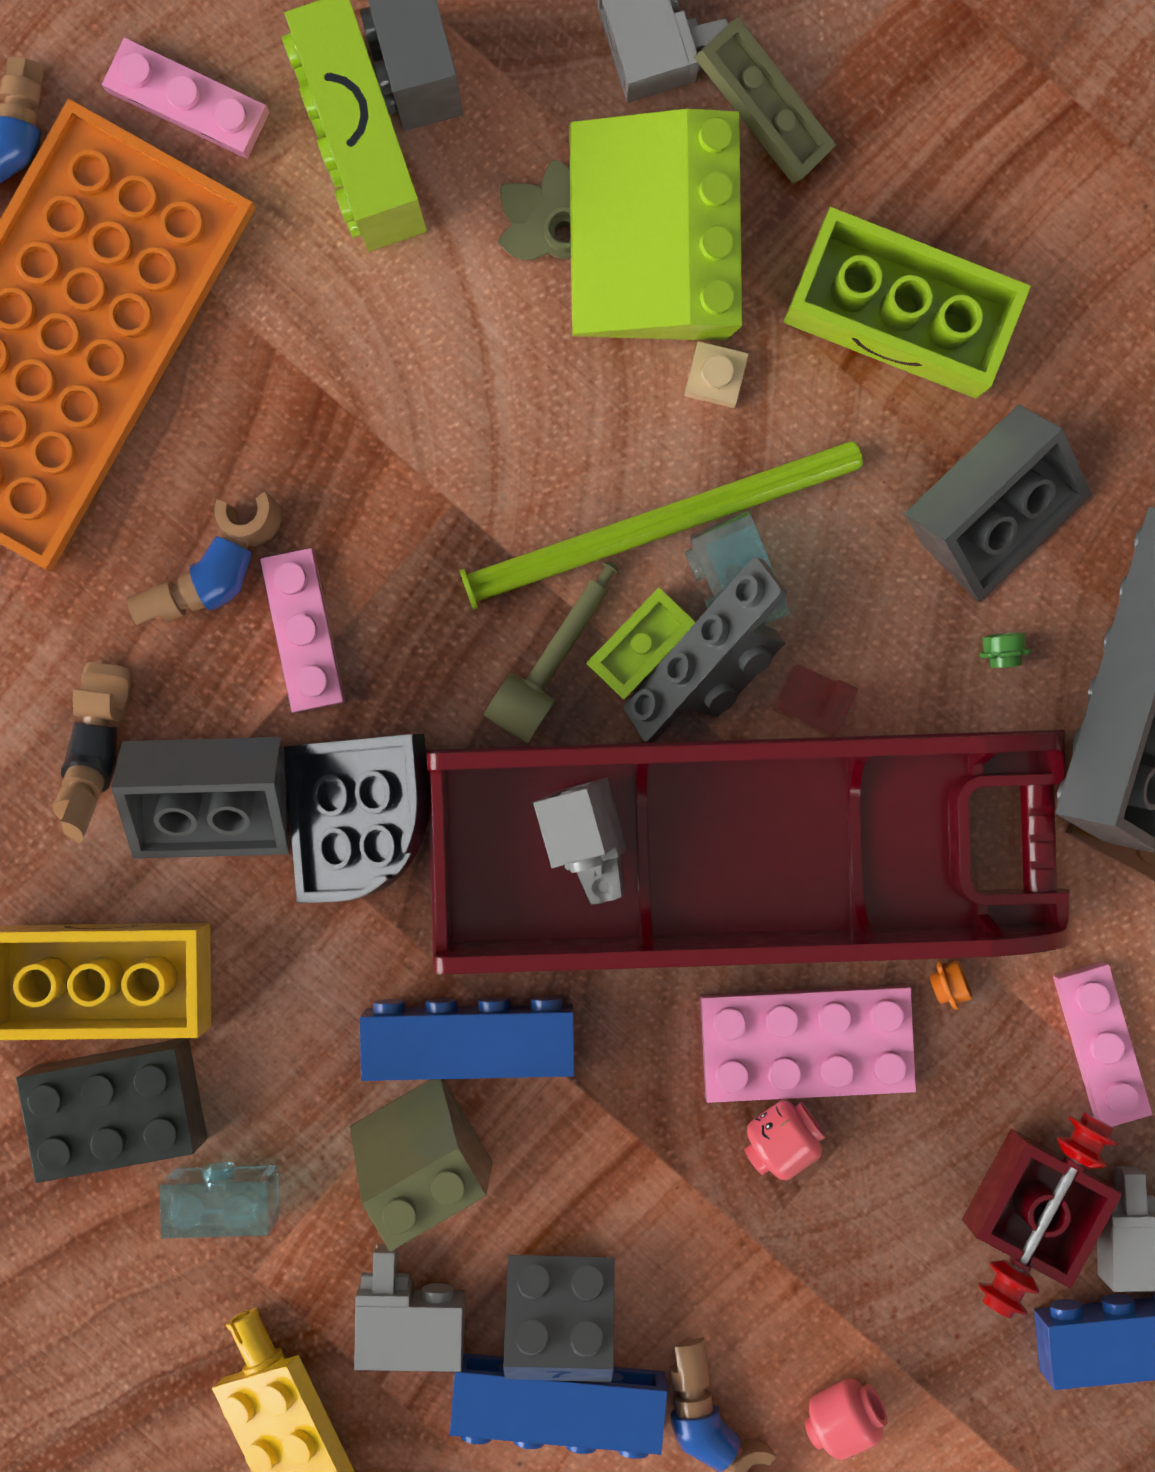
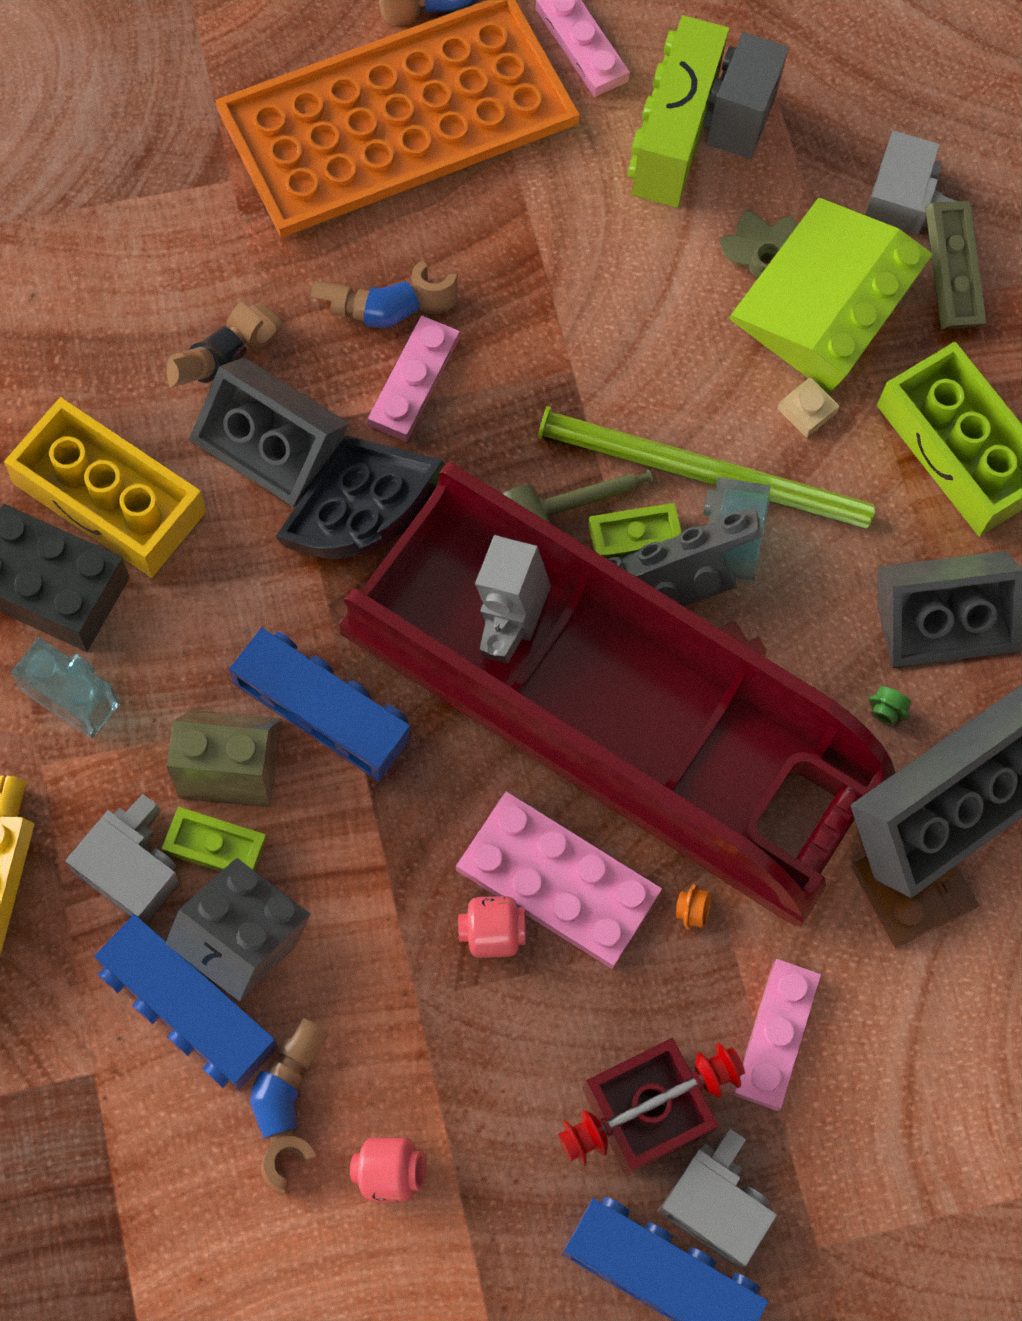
camera: 25 degrees right, 20 degrees down
none -> lime plate [162,806,267,872]

